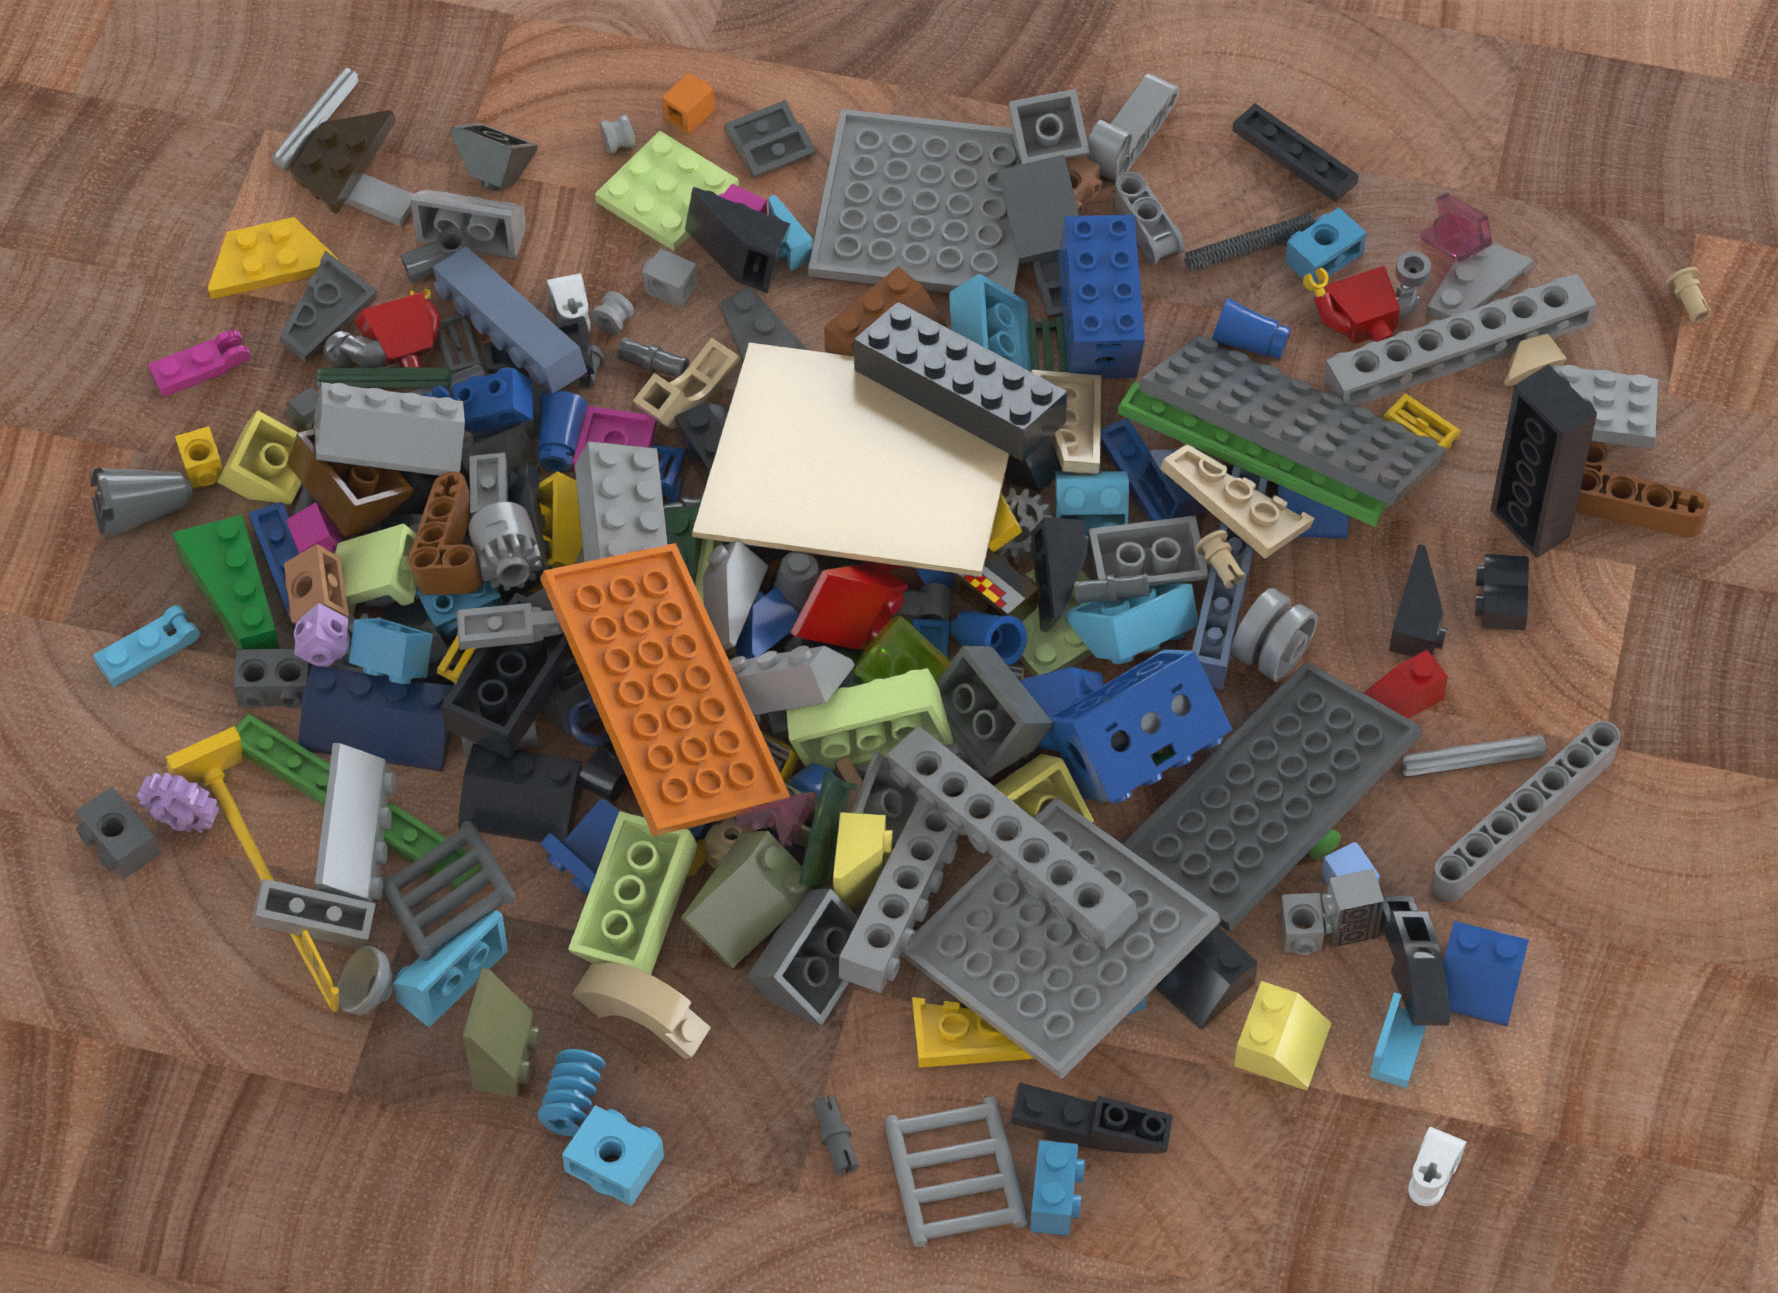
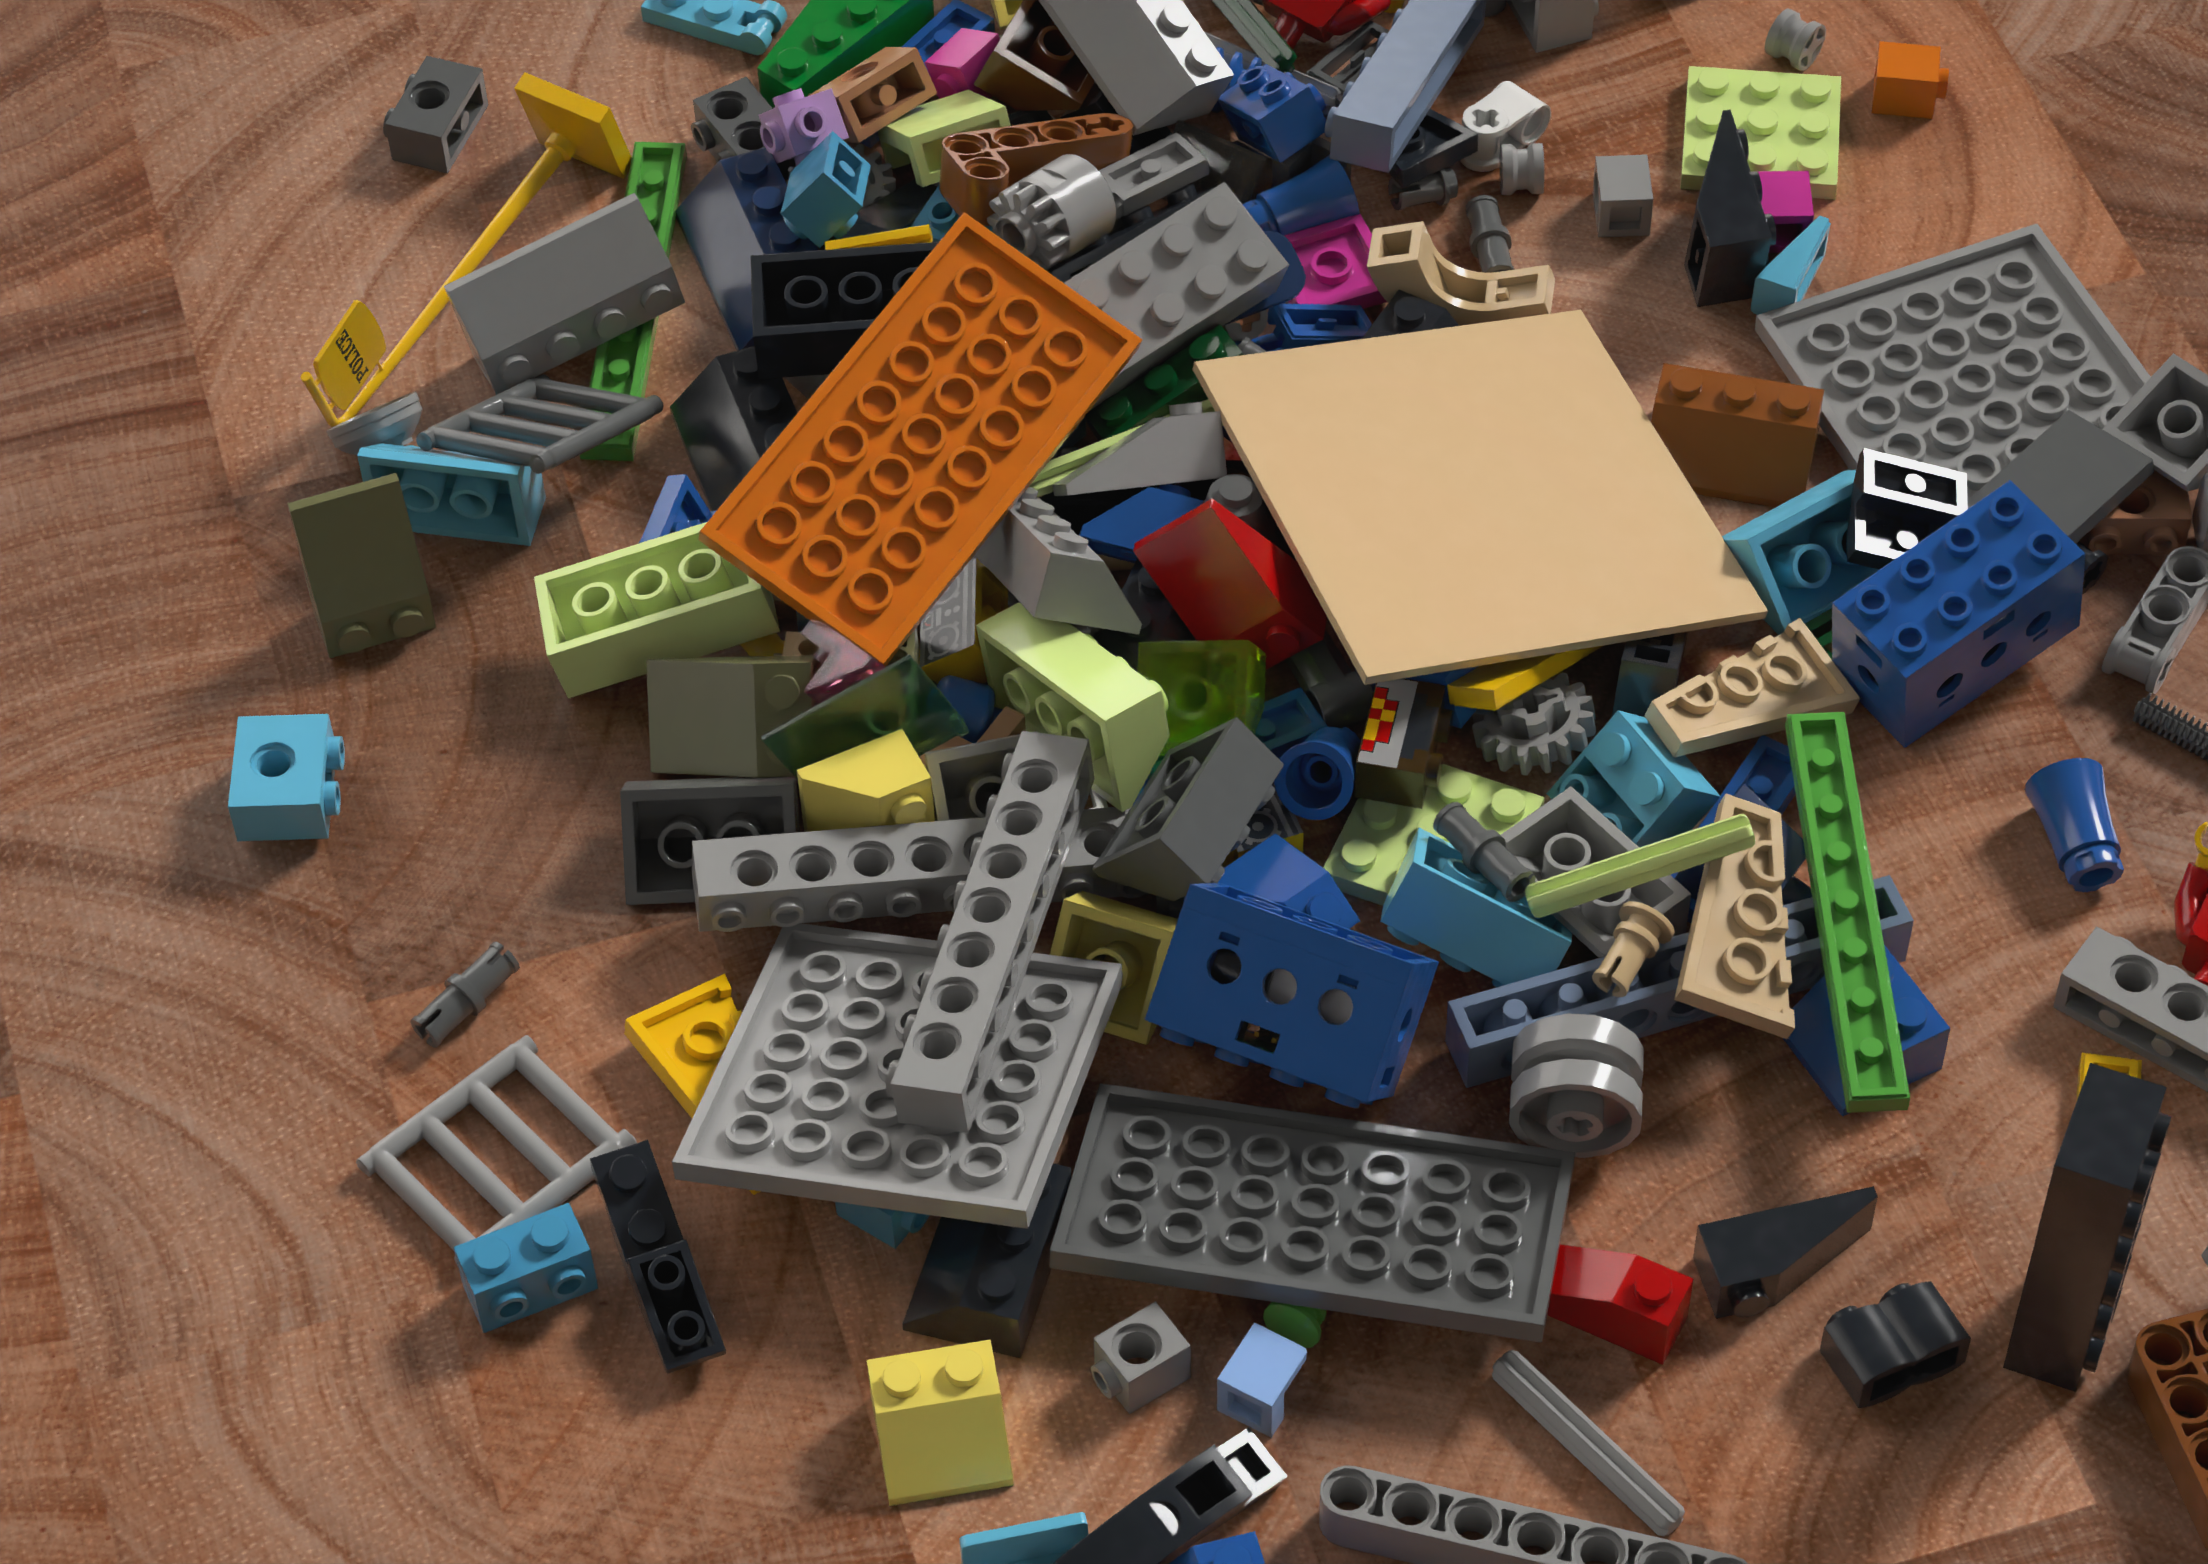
camera: 60 degrees right, 5 degrees down
lavender gear [136,773,219,833] -> none
light grey brick [250,879,376,948] -> none
light grey hinge [457,603,562,650] -> none
dark azure piece [537,1049,606,1137] -> none
tan arch [572,962,711,1059] -> none
dark grey wing [720,286,808,365] -> none
dark grey slope [724,100,816,178] -> none
black brick [854,302,1067,461] -> none
black slope [1031,517,1090,632] -> none
dark grey plate [1138,336,1447,506] -> none
brick [1322,869,1384,947] -> none
none -> yellowish green axle [1525,814,1755,918]
none -> black slope [1847,448,1967,570]

